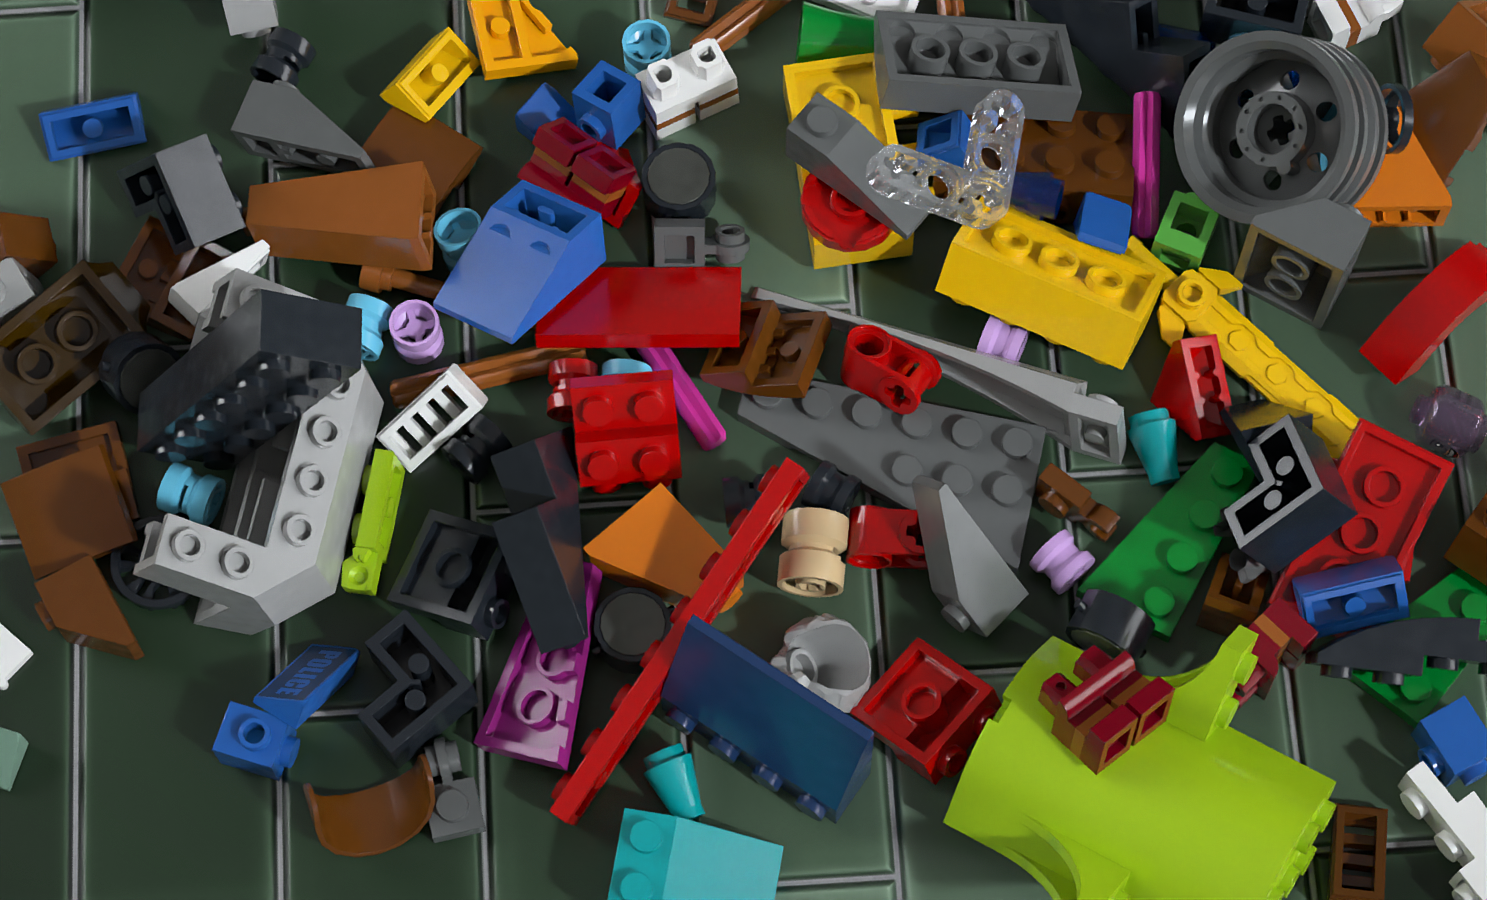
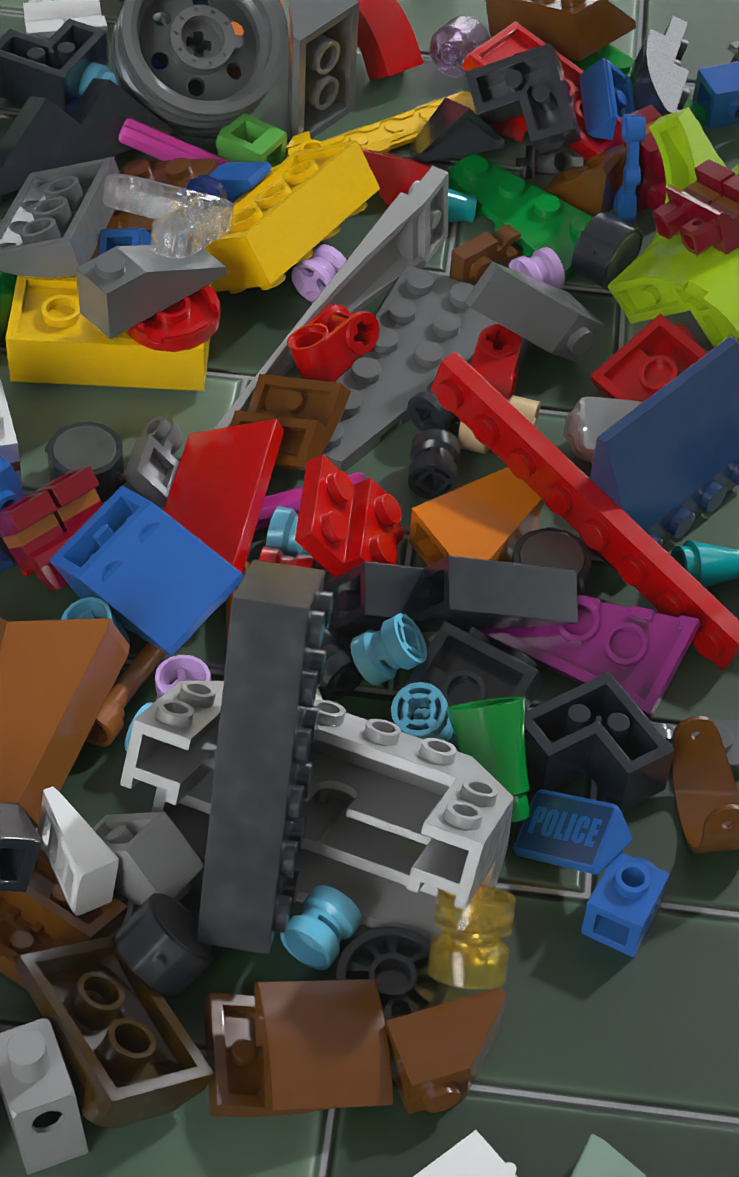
camera: 85 degrees left, 20 degrees down
none -> medium azure wheel [351,613,427,686]
none -> medium azure wheel [391,682,453,742]
none -> clear yellow wheel [427,885,516,989]
none -> green plant [446,697,530,822]
none -> blue piece [613,114,646,223]

